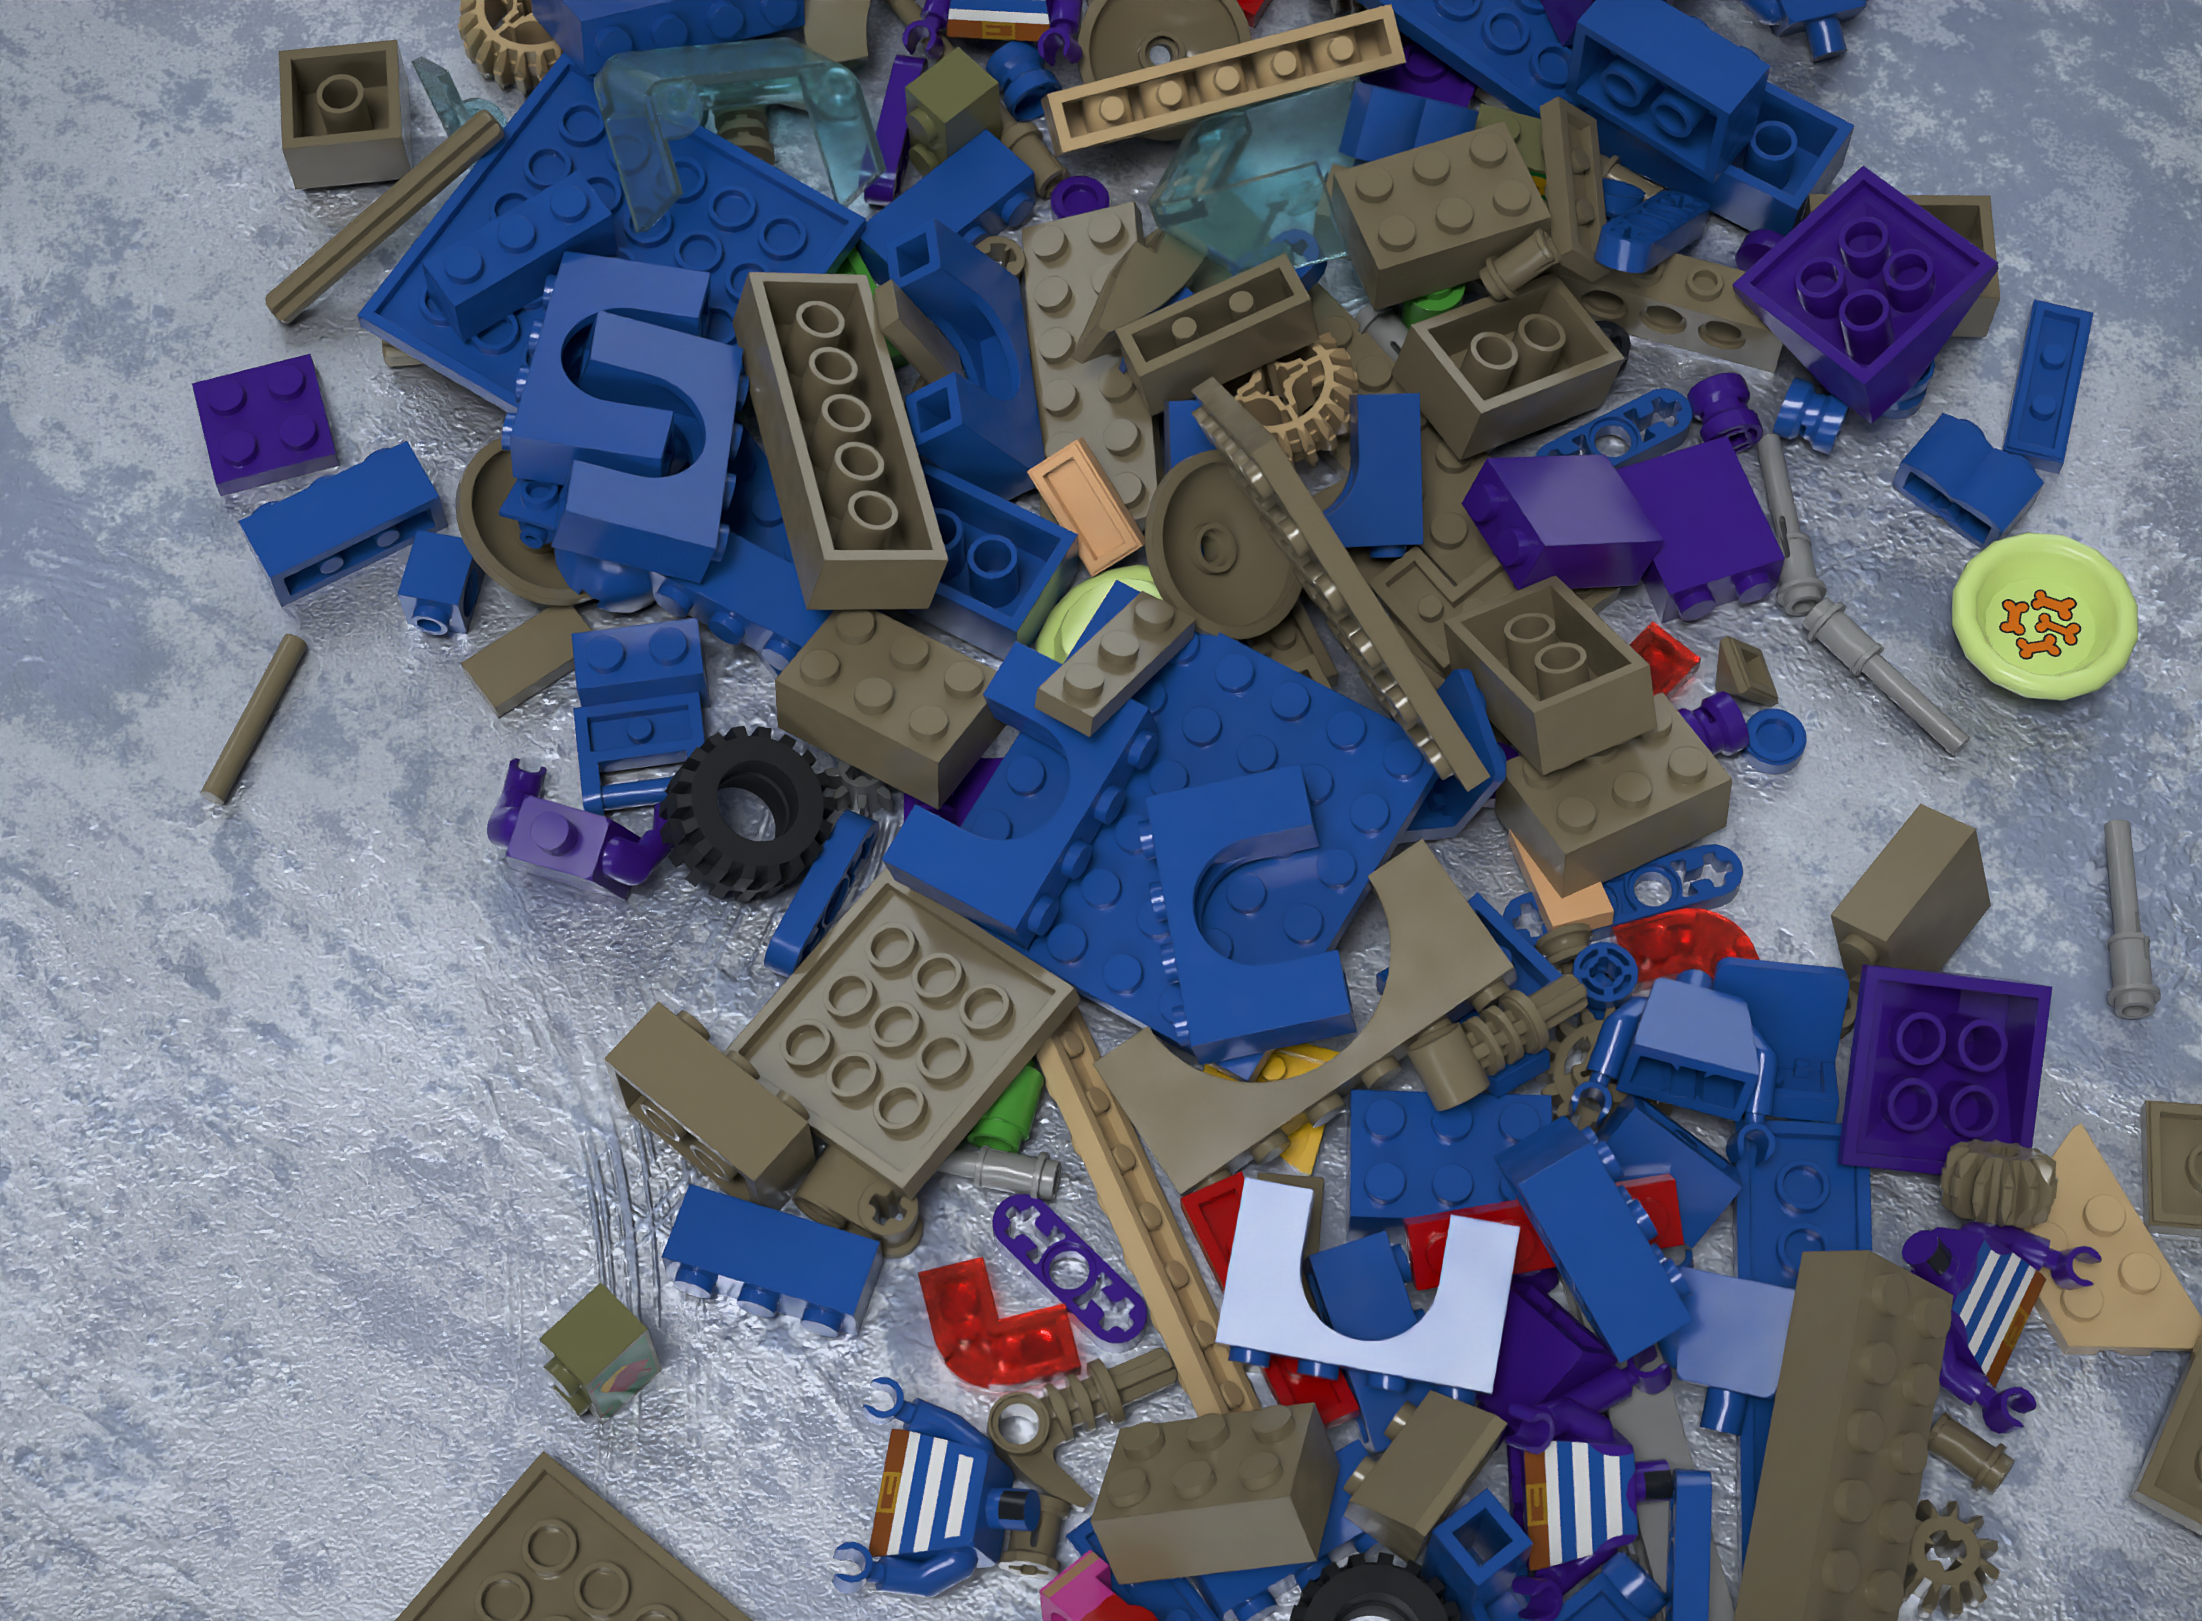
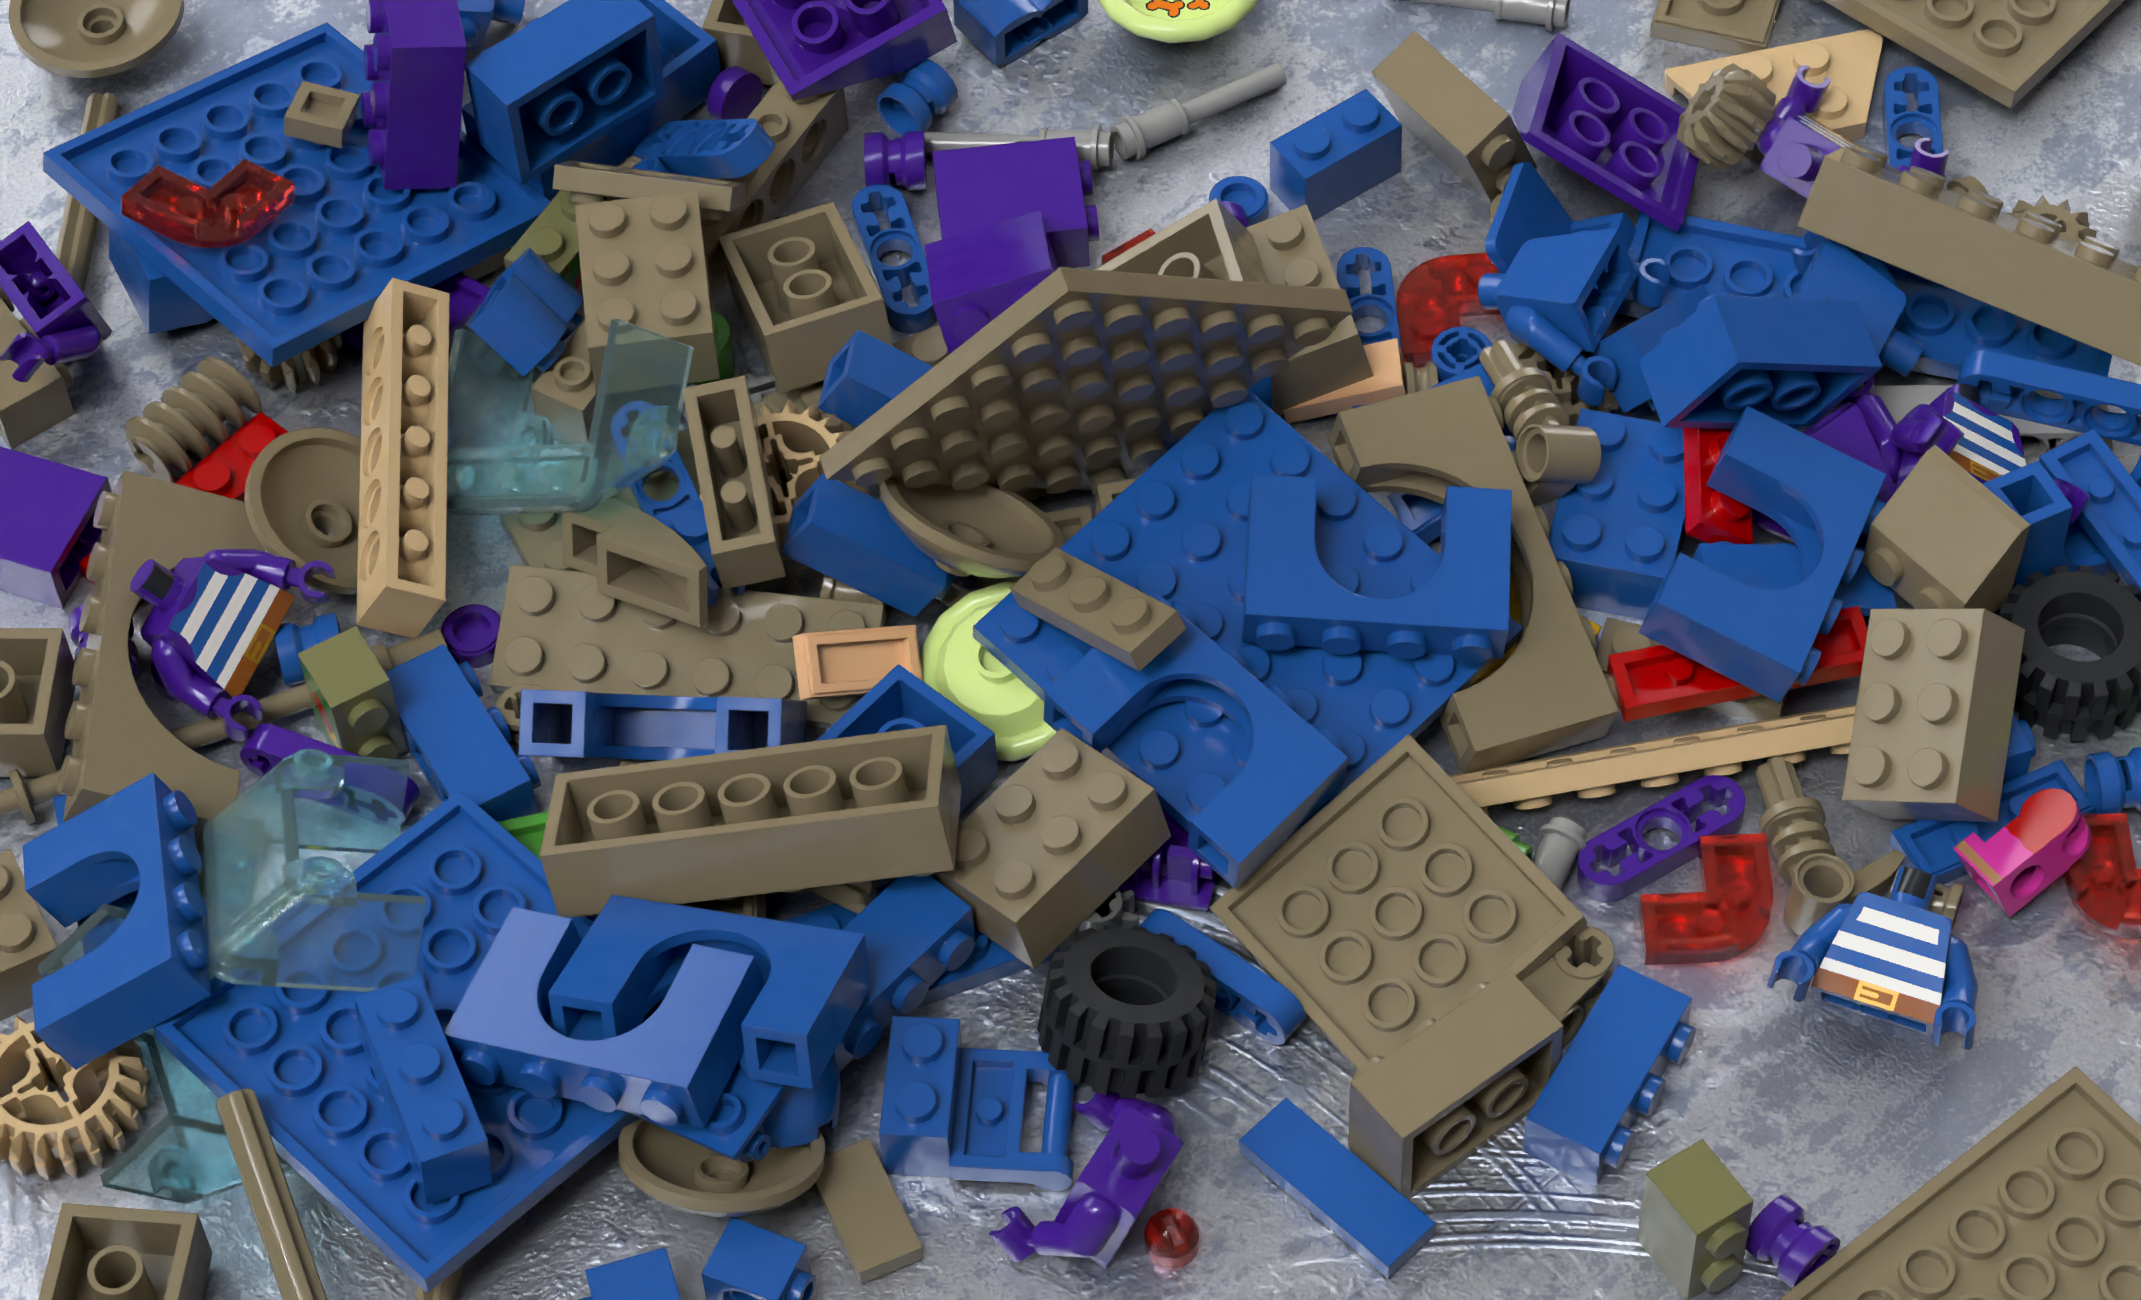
camera: 75 degrees left, 10 degrees down
dark tan tile [874,279,964,384] -> none
dark tan pin [1479,228,1562,301] -> none
blue tile [1601,1550,1669,1620] -> none
dark tan slope [1715,636,1779,707] -> none
none -> clear red hinge [1144,1207,1199,1269]
none -> blue tile [1239,1098,1436,1278]
none -> blue brick [1270,89,1402,221]
none -> dark purple wheel [1746,1194,1841,1289]
none -> blue beam [1882,66,1945,188]

